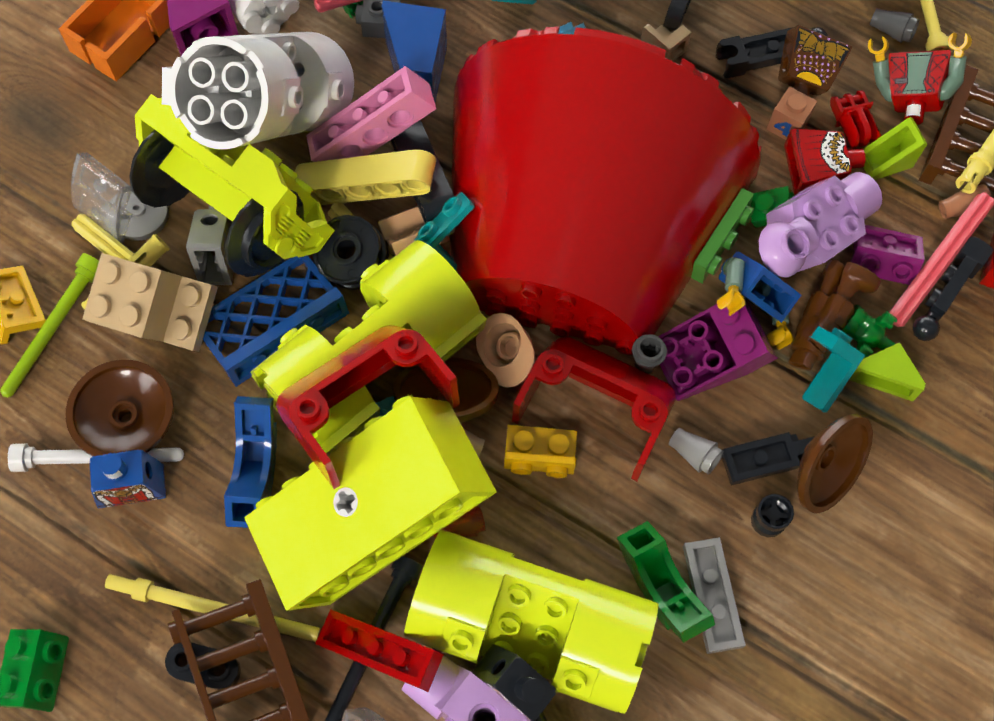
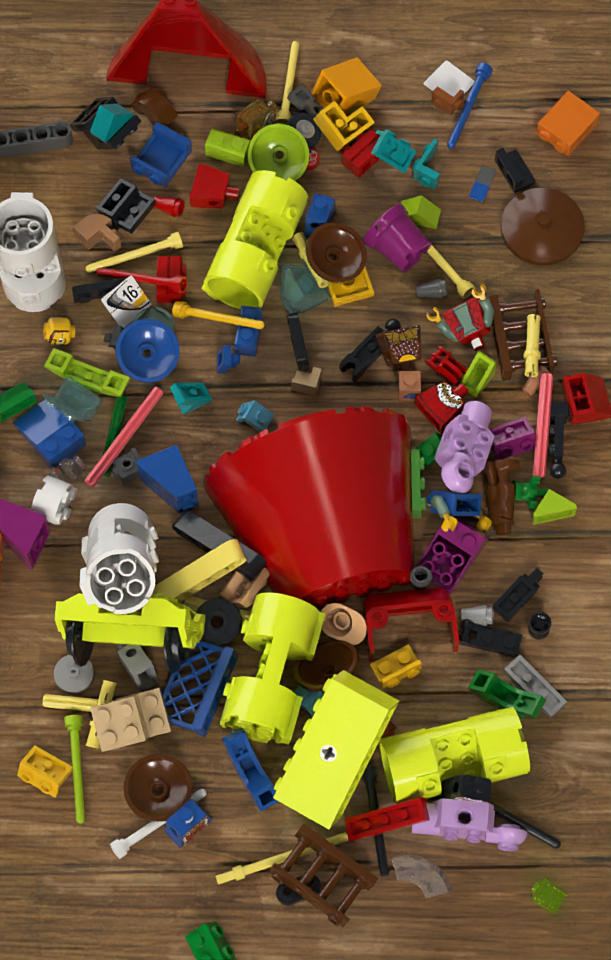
camera: 30 degrees left, 0 degrees up
clear slope [71,152,133,243] -> none
red windscreen [277,325,460,489] -> none
bright pink brick [306,66,436,162] -> none
teal bracket [414,192,475,270] -> none
reddish brown dish [797,414,873,513] -> none
teal bracket [802,326,865,413] -> none
none -> black plate [459,620,522,657]

